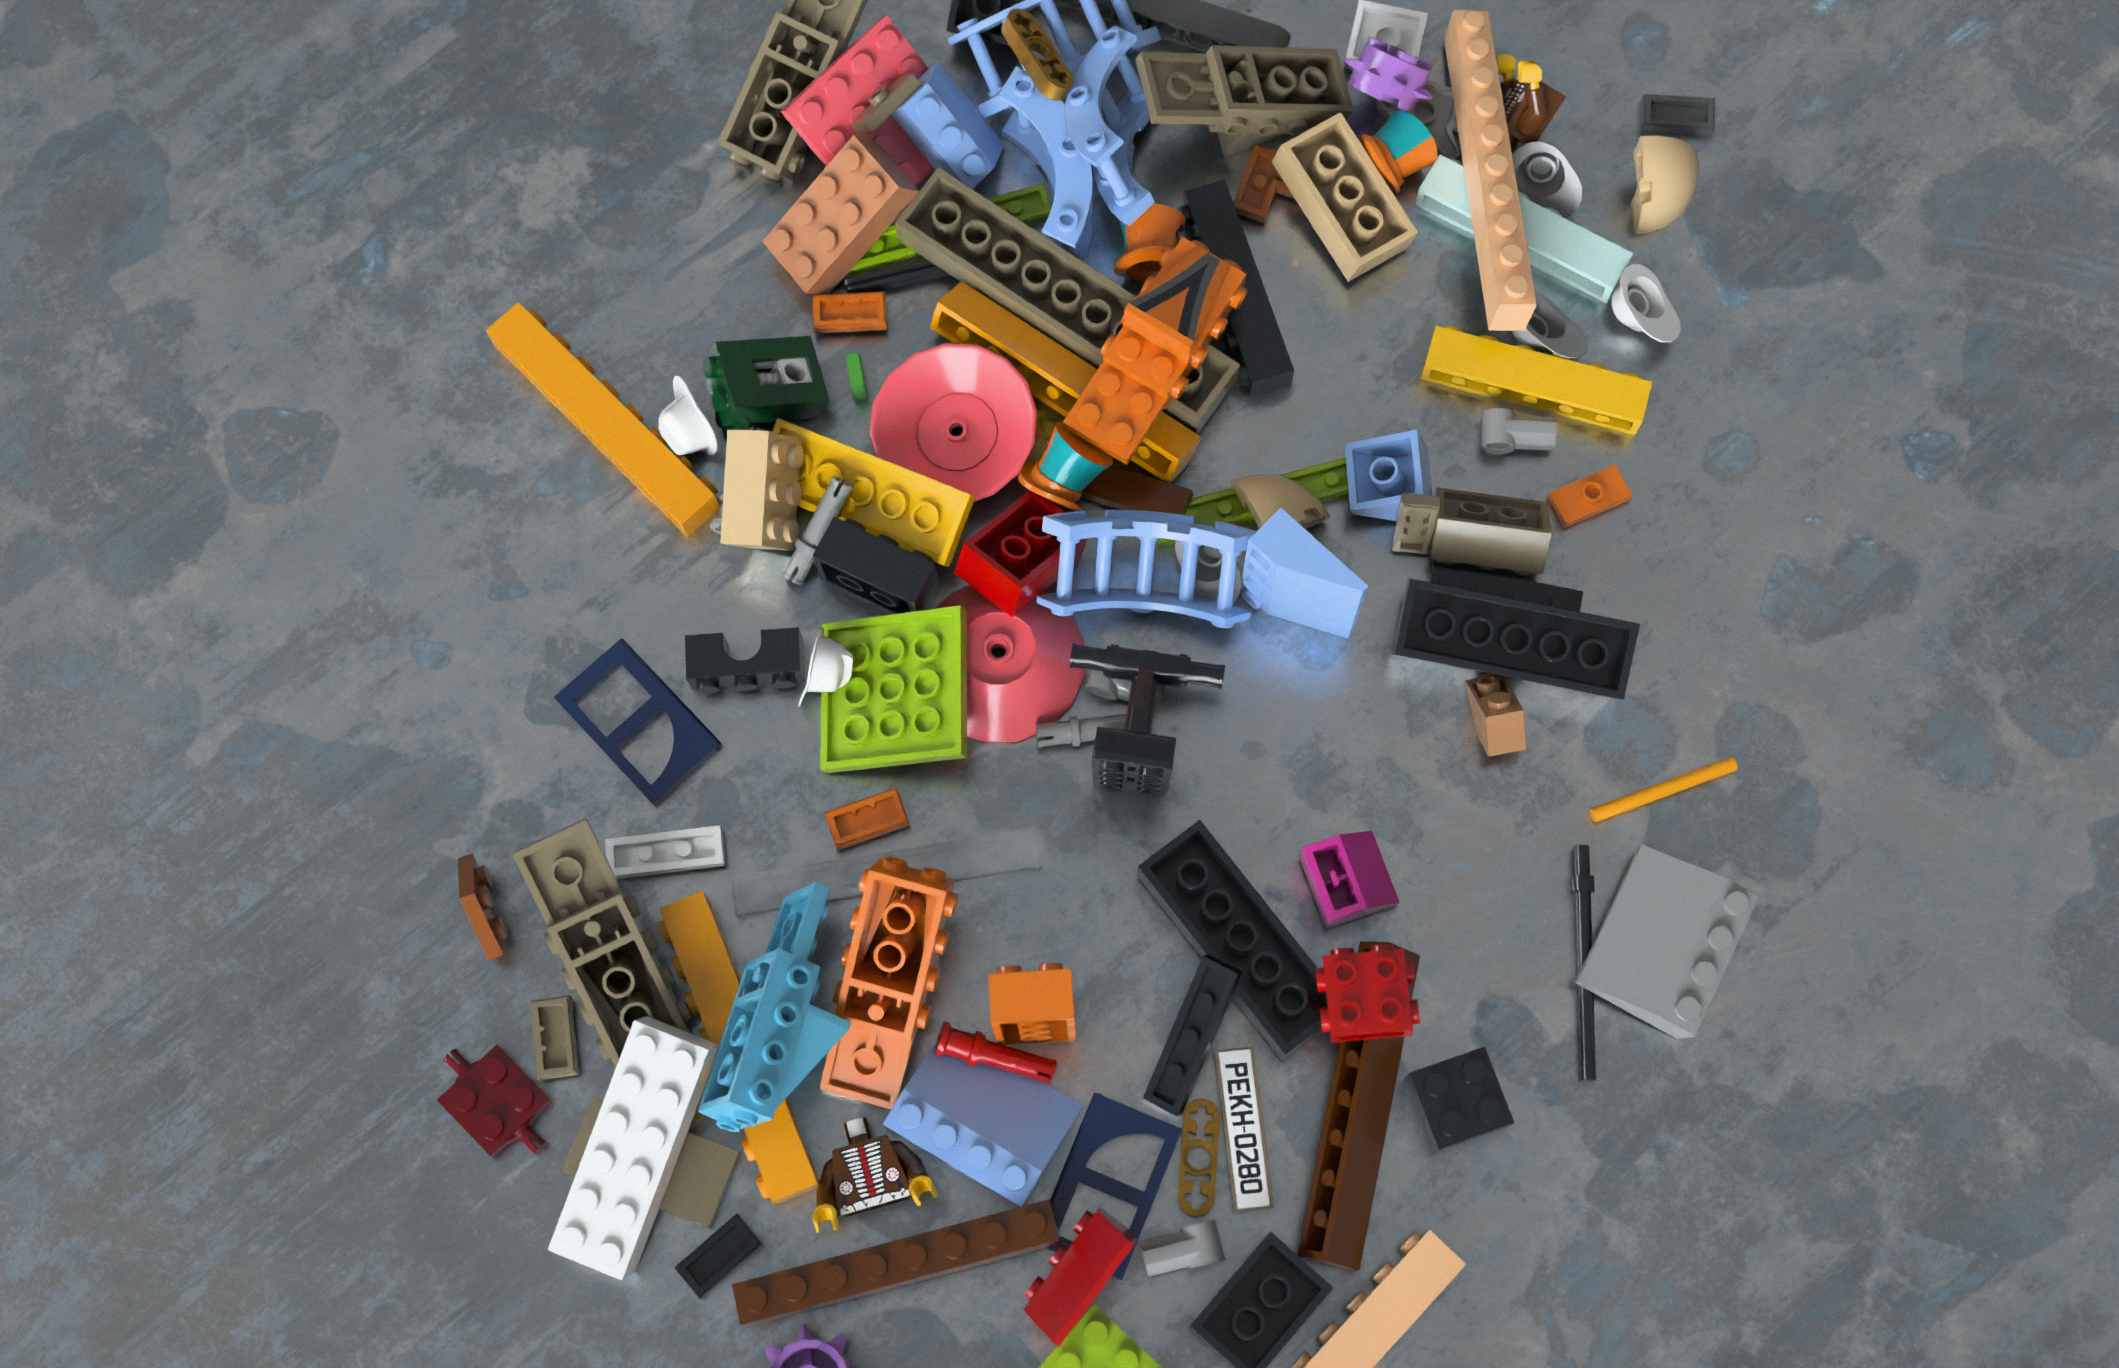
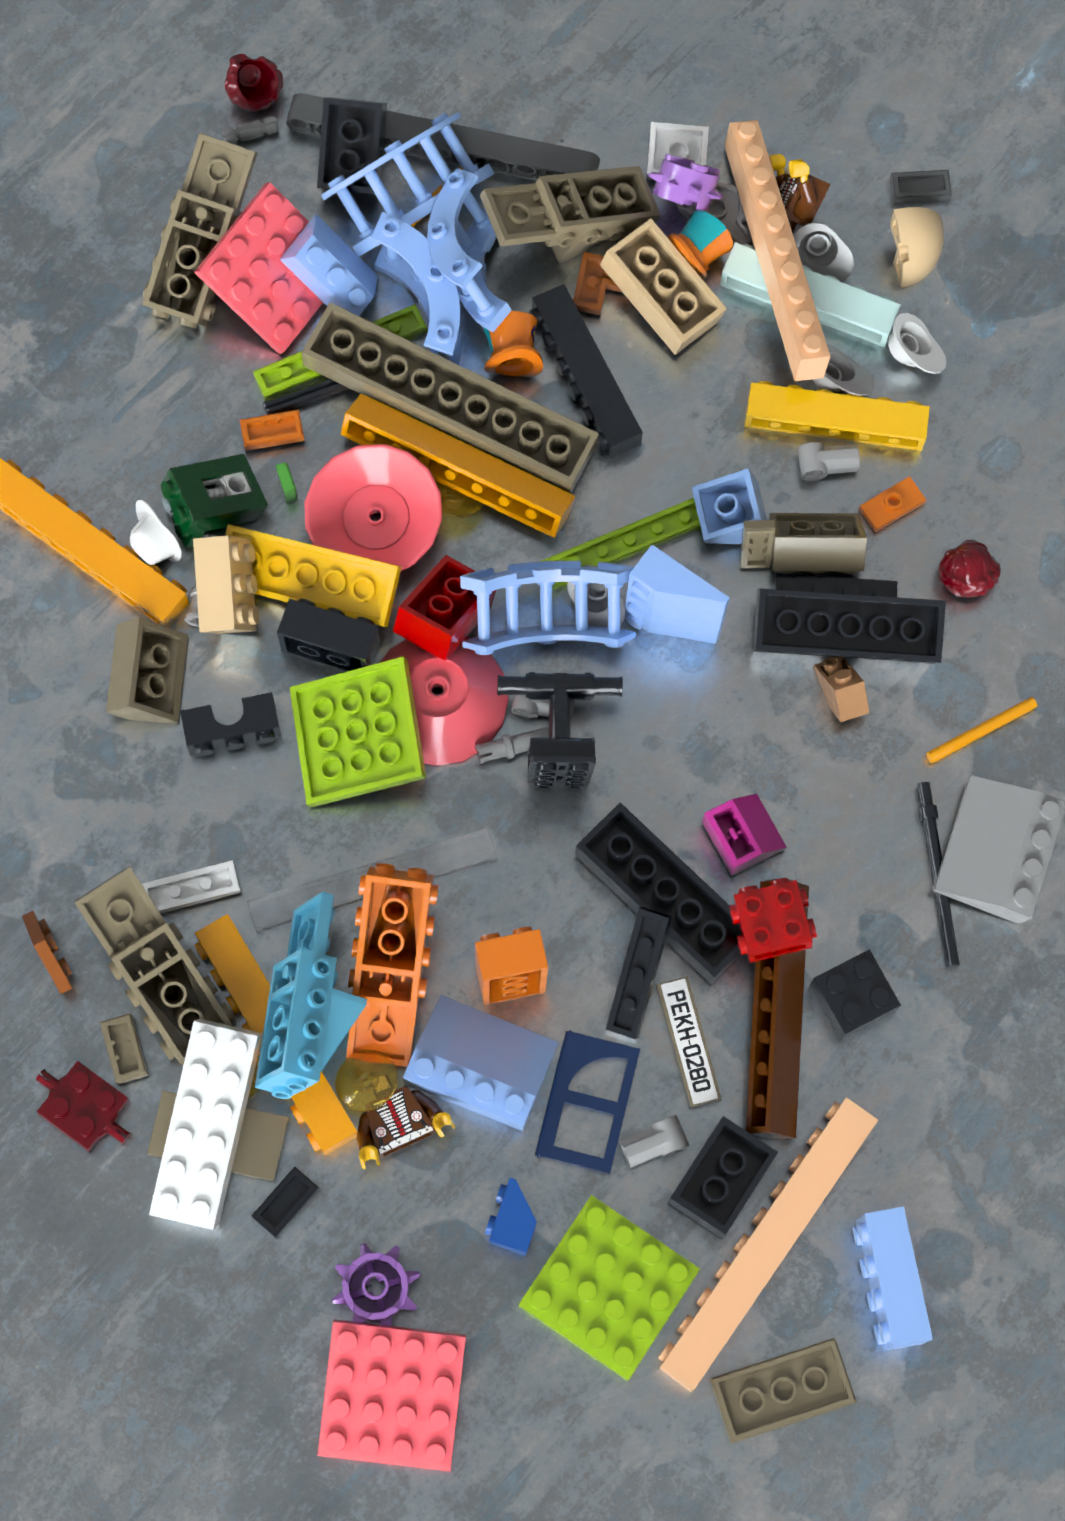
camera: 15 degrees left, 0 degrees up
dark blue window [554,638,722,806] -> none
reddish brown brick [732,1199,1062,1327] -> none
nougat brick [762,135,920,295] -> none
light grey pin [782,476,854,585] -> none
white piece [797,628,854,708] -> none
orange plate [824,787,910,851] -> none
dark tan plate [850,74,921,134] -> none
red pin [934,1021,1057,1085] -> none
pearl gold beam [1001,9,1074,101] -> none
hat [1018,422,1113,511] -> none
red slope [1023,1207,1138,1347] -> none
orange wedge [1063,237,1248,465] -> none
reddish brown tile [1081,465,1194,515] -> none
pearl gold beam [1178,1098,1220,1217] -> none
tan brick [1231,474,1330,529] -> none
none -> dark tan slope [106,617,188,723]
none -> clear yellow dish [335,1050,398,1112]
none -> blue slope [485,1178,537,1256]
none -> dark red hair [938,539,1001,598]

